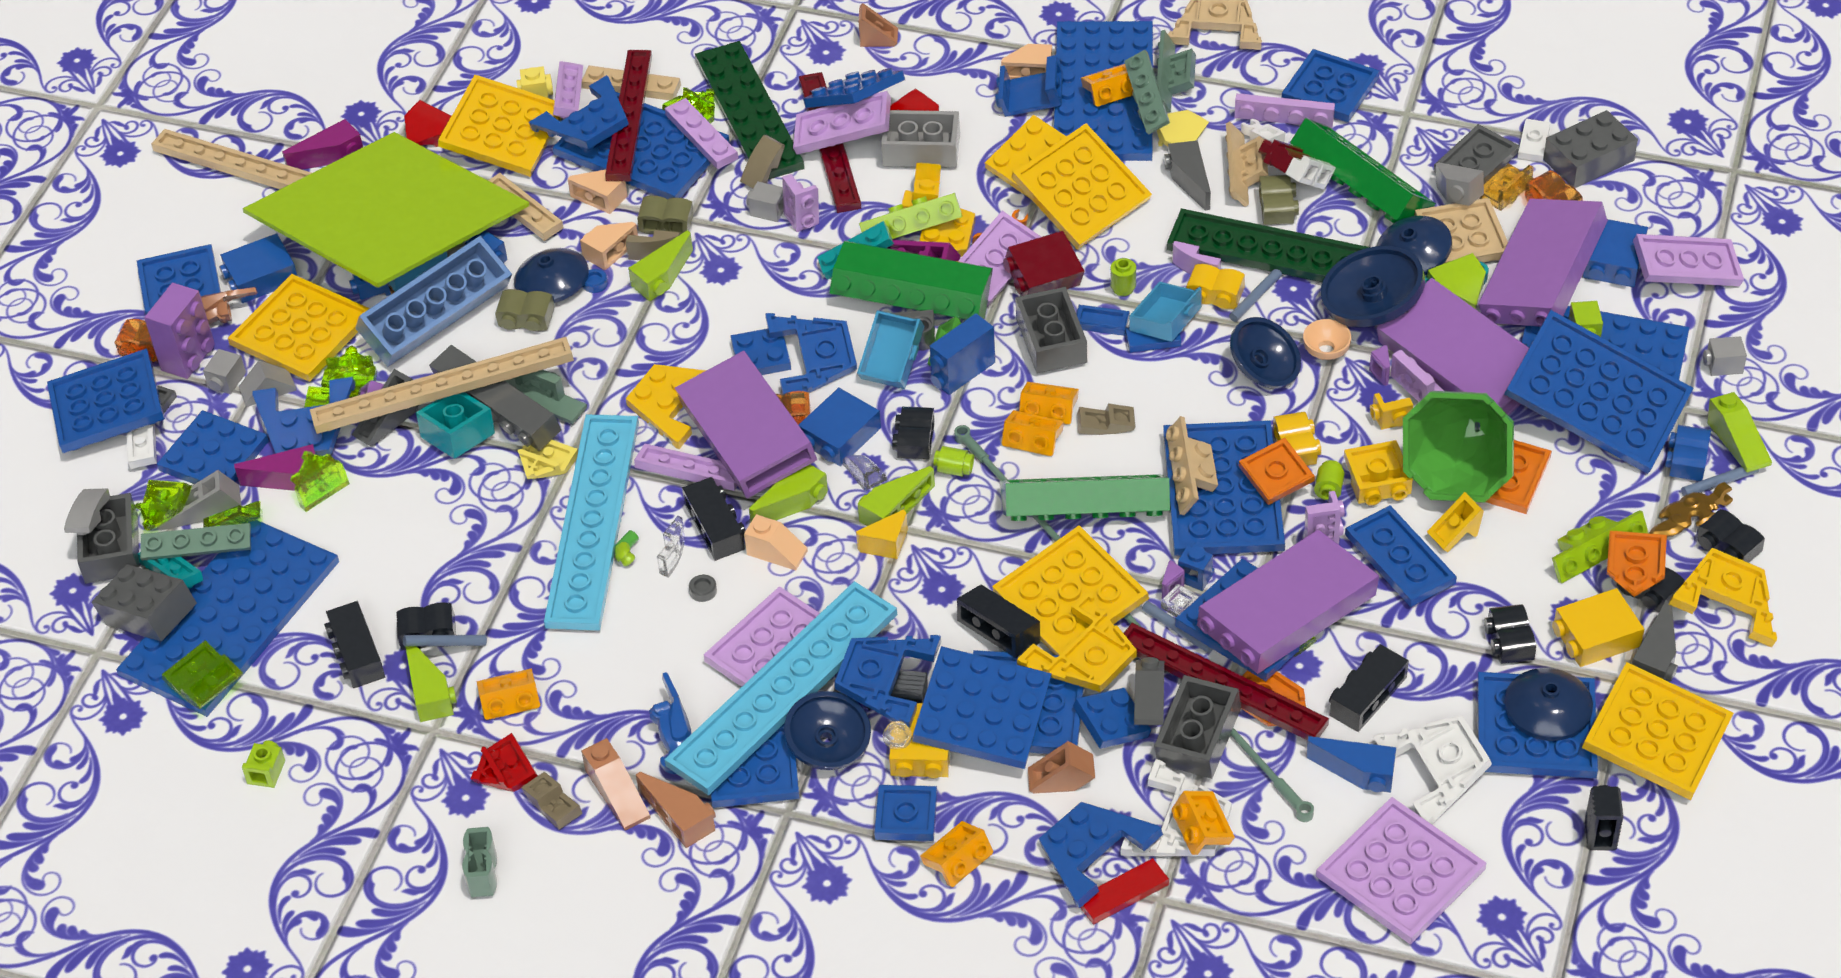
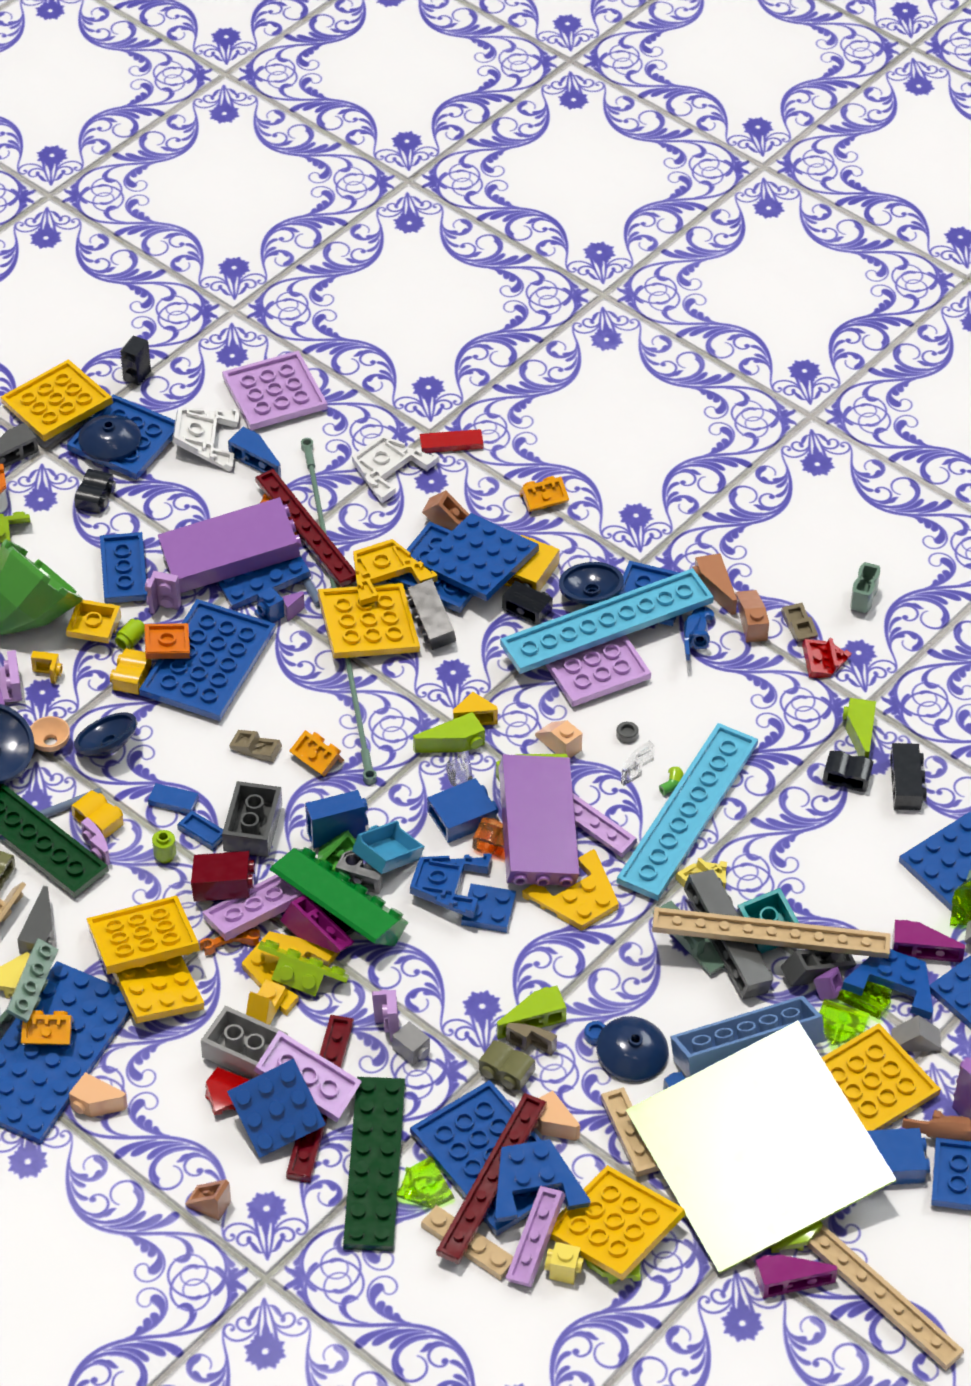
camera: 160 degrees left, 0 degrees up
light grey brick [203,349,246,394] -> none
clear neon green slope [290,451,350,512] -> none
sand blue bar [403,635,487,646] -> none
red slope [404,100,451,147] -> none
light orange bracket [476,668,540,720] -> none
olive brick [495,289,555,331] -> none
light nougat slope [580,222,638,270] -> none
lavender plate [665,98,738,169] -> none
black brick [682,477,746,561] -> none
dark tan slope [740,135,785,188] -> none
teal plate [817,221,894,280] -> none
blue wing [834,635,941,729] -> none
blue plate [875,785,937,841] -> none
clear plate [883,721,912,749] -> none
black brick [892,406,935,459] -> none
lime brick [933,446,974,477] -> none
blue panel [995,55,1063,117] -> none
slope [1000,474,1170,521] -> none
light orange bracket [1019,382,1079,424] -> none
blue wing [1039,802,1163,908] -> none
blue plate [1073,687,1152,749] -> none
dark azure container [1129,281,1202,342] -> none
dark grey slope [1134,657,1164,725] -> none
dark grey brick [1154,675,1241,779] -> none
clear plate [1161,584,1199,617] -> none
tan bracket [1166,416,1218,515] -> none
light orange bracket [1171,791,1235,855] -> none
black brick [1329,644,1409,732] -> none
medium lavender slope [1369,345,1390,386] -> none
yellow slope [1427,492,1484,552] -> none
yellow brick [1552,588,1644,667] -> none

